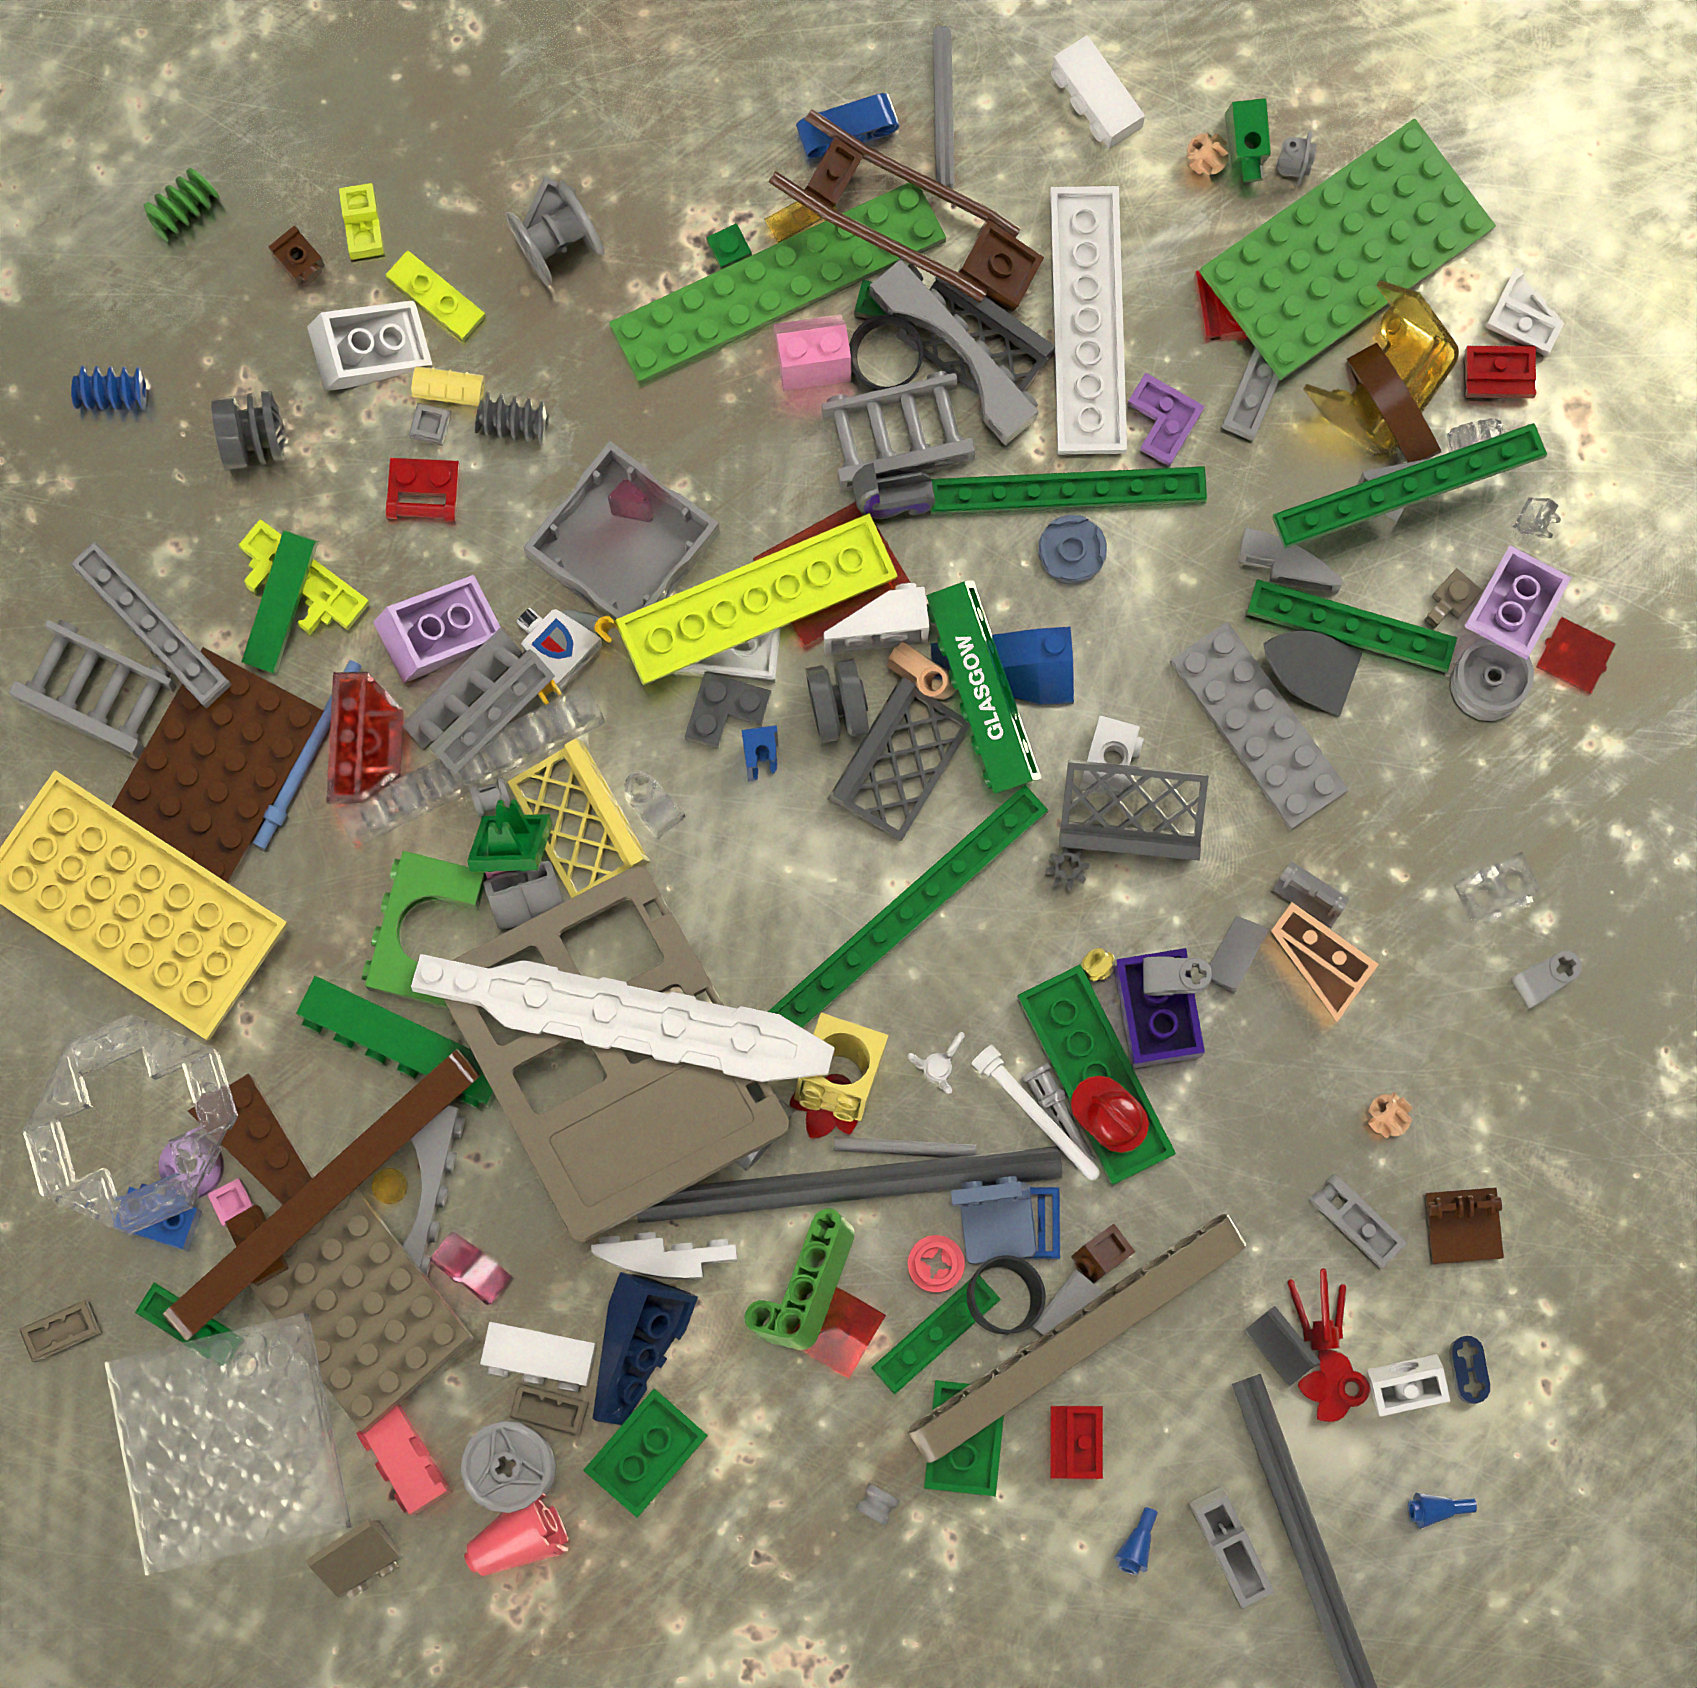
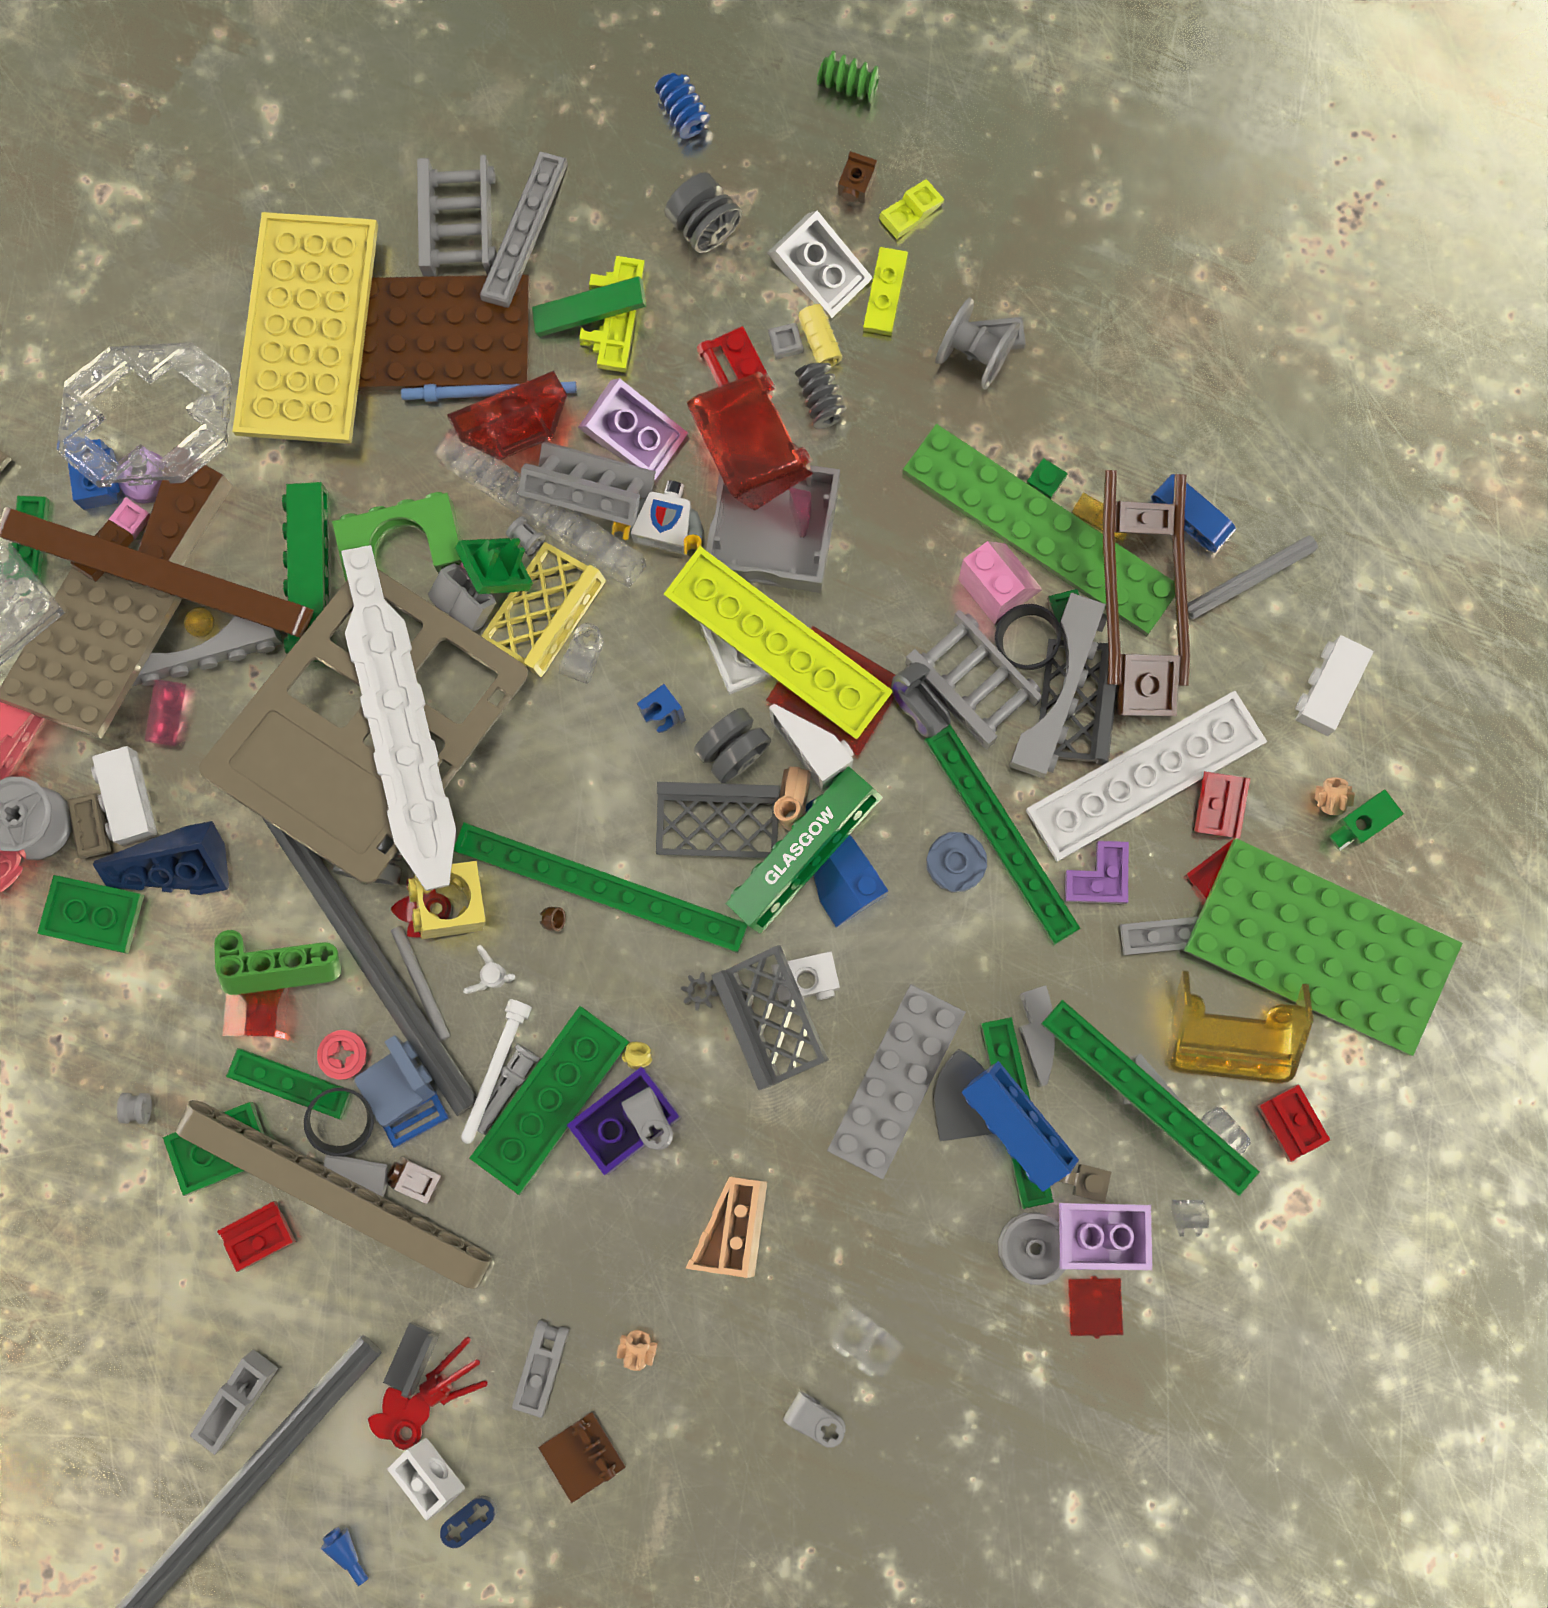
camera: 70 degrees right, 0 degrees up
white slope [591,1232,737,1280] -> none
dark grey plate [685,672,772,749] -> none
red piece [1071,1076,1149,1153] -> none
blue cone [1114,1507,1158,1575] -> none
light grey slope [1204,916,1269,994] -> none
light grey hinge [1272,861,1350,928] -> none
light grey hinge [1276,130,1317,186] -> none
reddish brown slope [1346,342,1441,463] -> none
white wing [1486,267,1564,357] -> none
none -> reddish brown hinge [540,906,566,931]
none -> clear red windscreen [687,372,814,511]
none -> blue brick [962,1061,1079,1192]
none -> plate [1194,771,1251,838]

